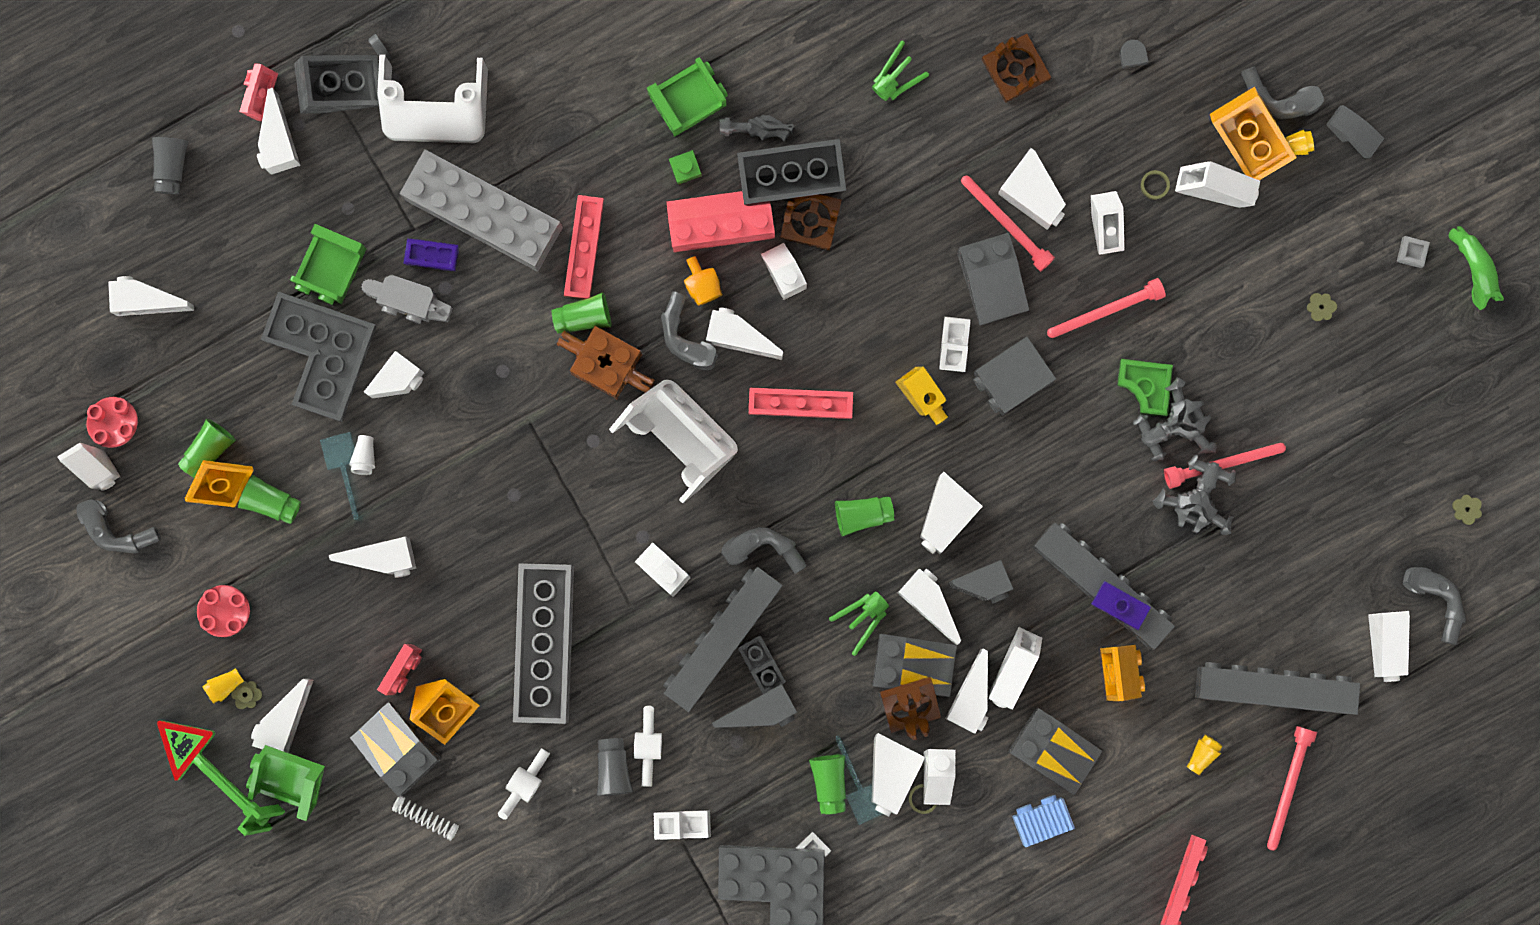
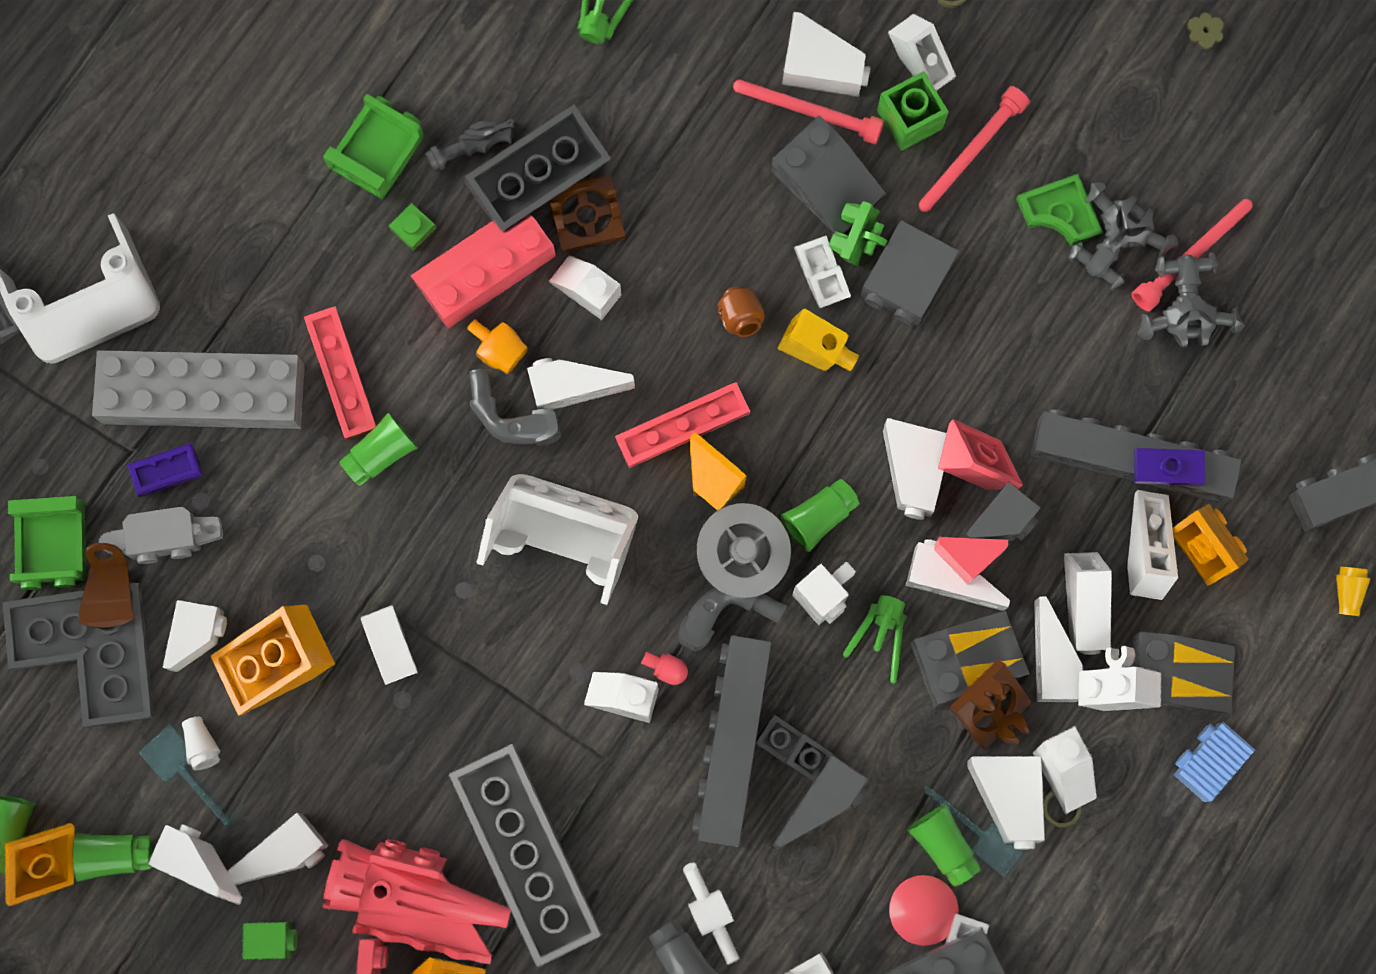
camera: 30 degrees left, 5 degrees down
dark orange brick [557,326,655,399] -> none
none -> reddish brown piece [79,543,134,627]
none -> white slope [148,824,242,904]
none -> light orange slope [211,605,335,716]
none -> bright green brick [243,922,297,959]
none -> coral piece [323,839,511,964]
none -> white slope [361,605,417,685]
none -> coral cylinder [641,651,688,685]
none -> light orange slope [690,432,746,511]
none -> light grey wheel [696,503,791,598]
none -> dark orange head [717,286,765,337]
none -> white brick [792,562,856,625]
none -> bright green hips [829,201,888,266]
none -> bright green head [877,71,948,151]
none -> coral dish [889,875,959,946]
none -> coral slope [934,537,1008,585]
none -> coral slope [938,419,1023,490]
none -> white brick [1079,646,1161,711]
none -> white slope [1127,490,1178,600]

